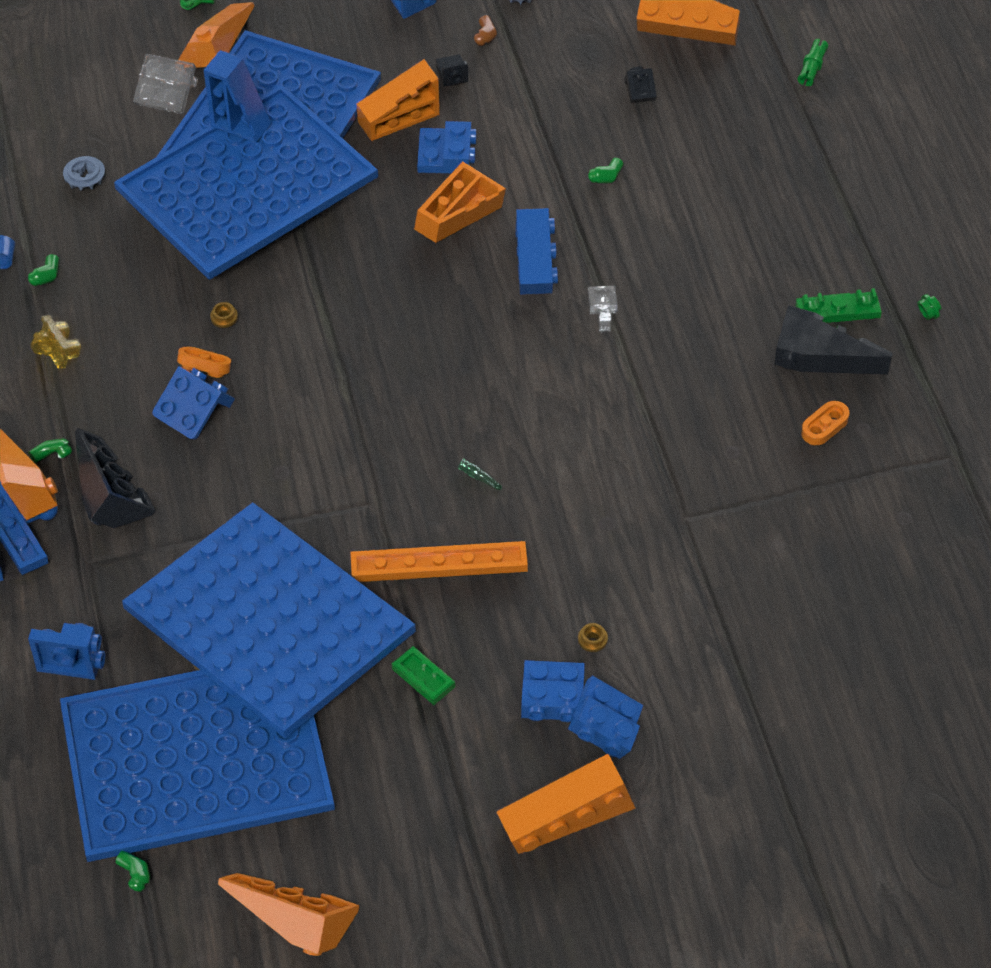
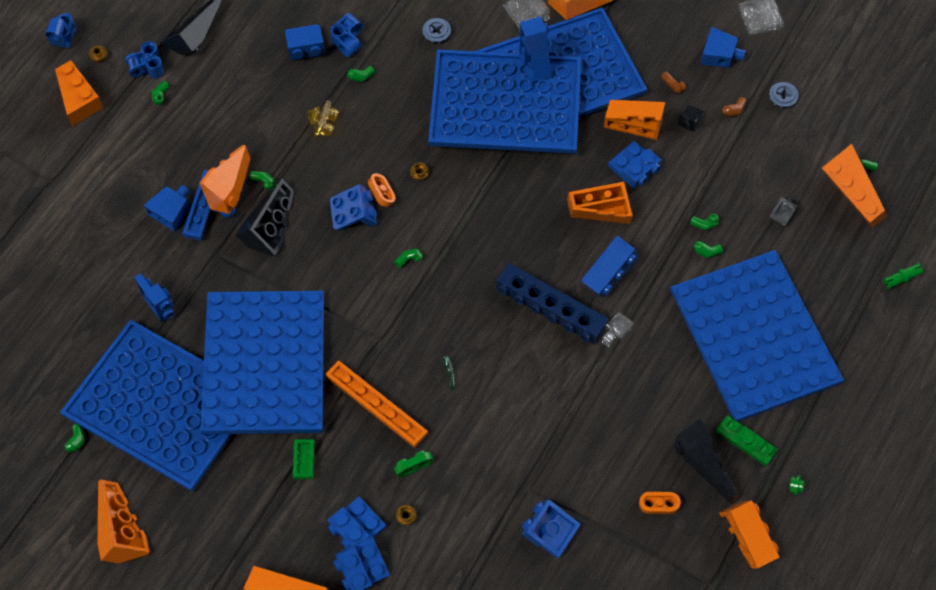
camera: 45 degrees right, 10 degrees up
none -> green arm [394,248,423,268]
none -> green plate [394,451,434,478]
none -> dark blue brick [496,263,609,344]
none -> blue plate [522,499,581,558]
none -> dark orange arm [661,72,686,93]
none -> blue plate [670,250,844,422]
none -> green arm [690,214,719,230]
none -> orange wedge [719,500,780,569]

